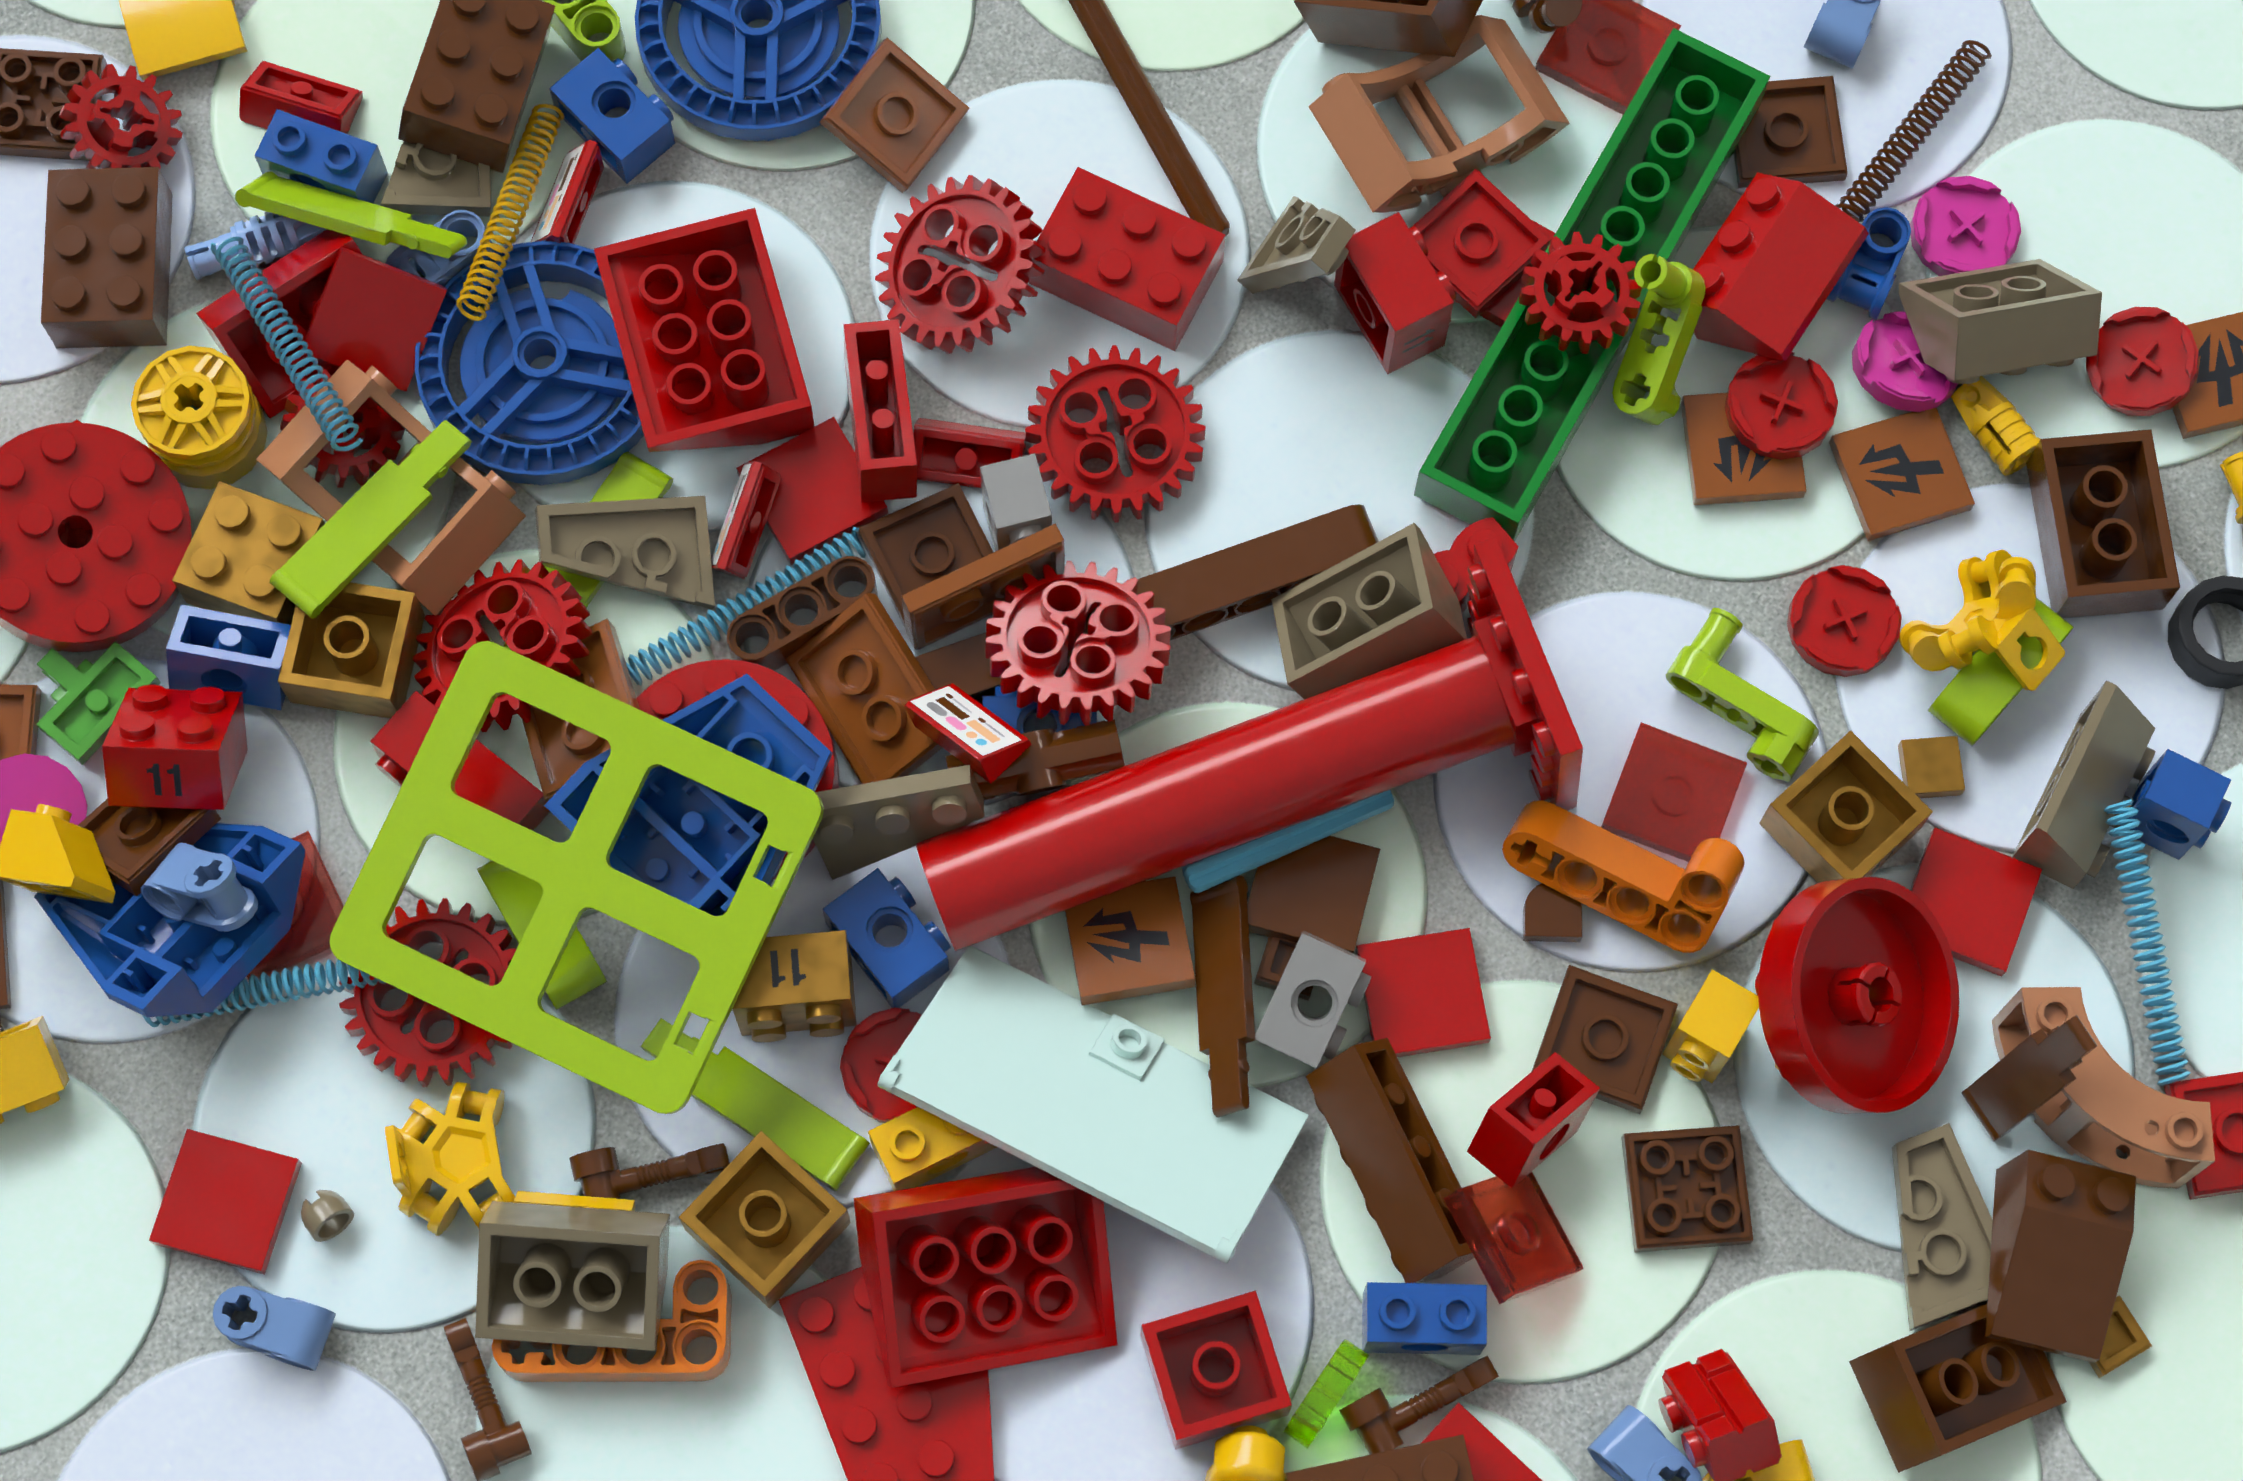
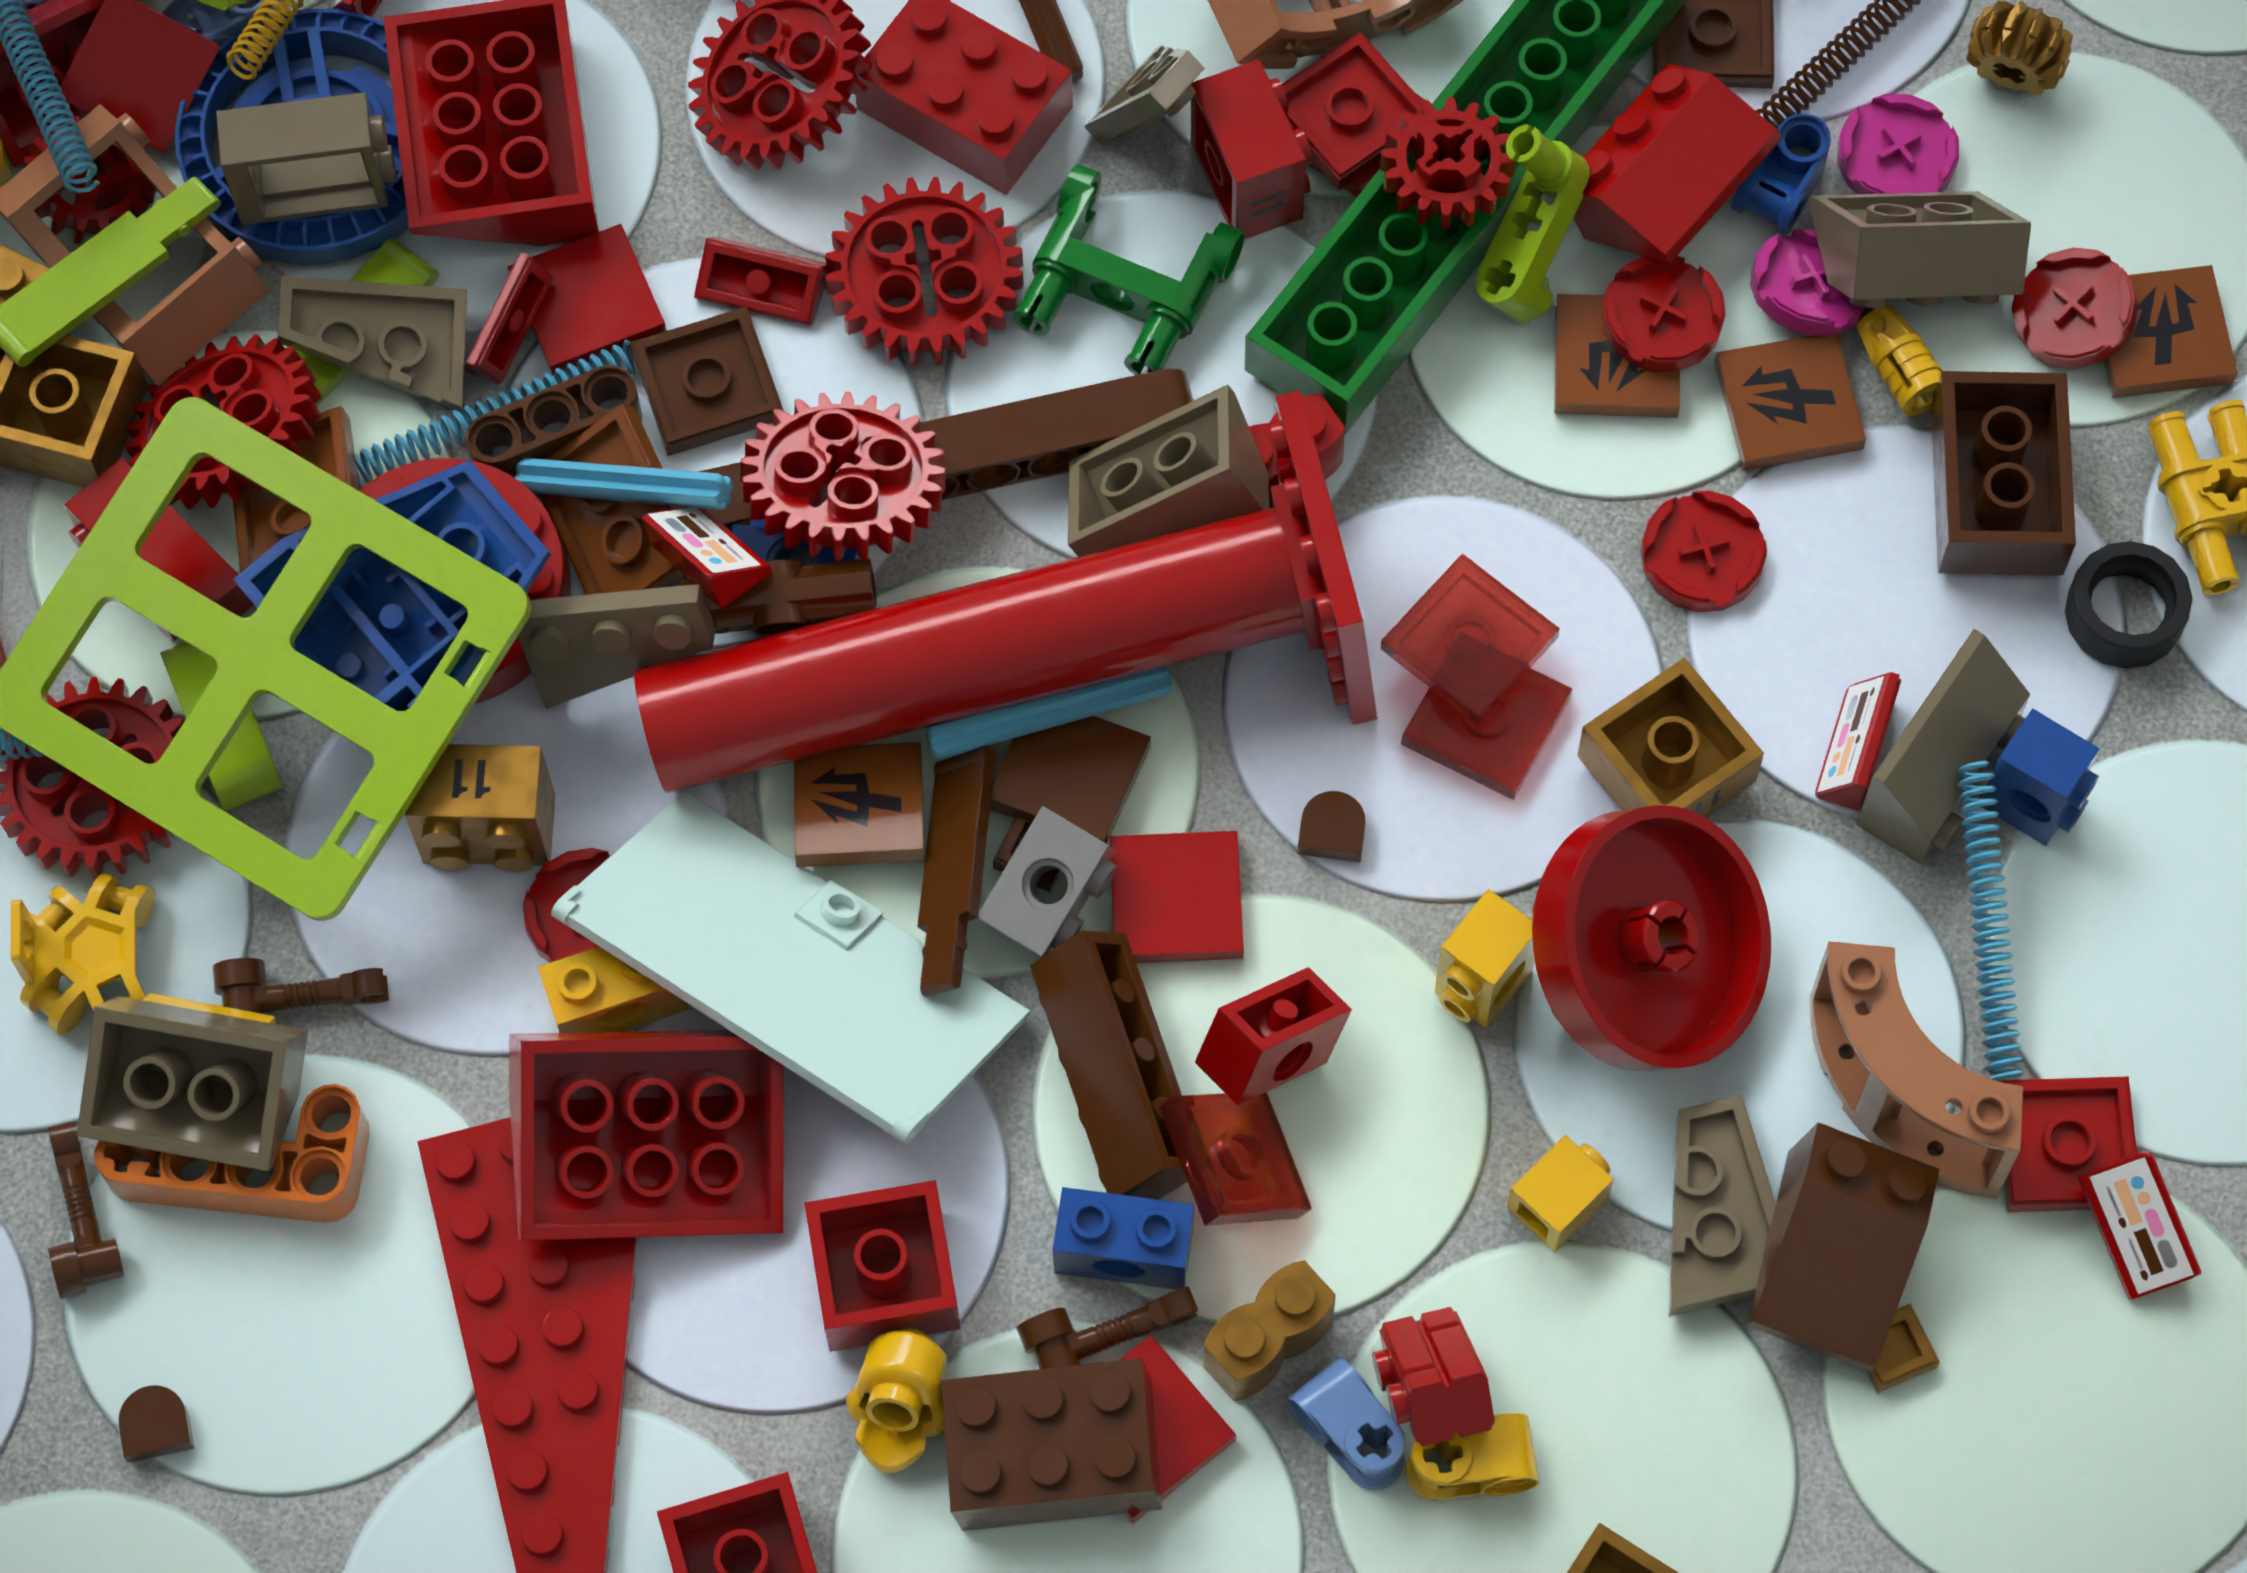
camera: 10 degrees right, 5 degrees down
lime piece [640,1018,870,1191] -> none
pearl gold brick [679,1131,851,1309] -> none
blue brick [822,868,951,1008] -> none
red brick [843,319,917,503] -> none
dark orange tile [901,523,1065,650] -> none
light grey brick [980,453,1052,551] -> none
clear neon green beam [1283,1339,1370,1449] -> none
orange beam [1502,800,1745,953] -> none
reddish brown tile [1531,965,1678,1114] -> none
reddish brown tile [1621,1125,1753,1252] -> none
lime beam [1665,608,1819,782] -> none
reddish brown slope [1849,1304,2067,1473] -> none
pearl gold tile [1898,736,1965,798] -> none
yellow piece [1899,549,2065,691] -> none
red tile [1910,827,2042,977] -> none
lime beam [1928,597,2074,746] -> none
reddish brown piece [1961,1015,2098,1141] -> none
none -> dark tan window [216,92,397,225]
none -> medium azure axle [515,458,733,510]
none -> green connector [1013,164,1245,375]
none -> pearl gold brick [1203,1260,1336,1401]
none -> clear red tile [1380,553,1560,725]
none -> yellow brick [1507,1135,1614,1253]
none -> slope [1815,672,1902,811]
none -> pearl gold gear [1966,1,2073,95]

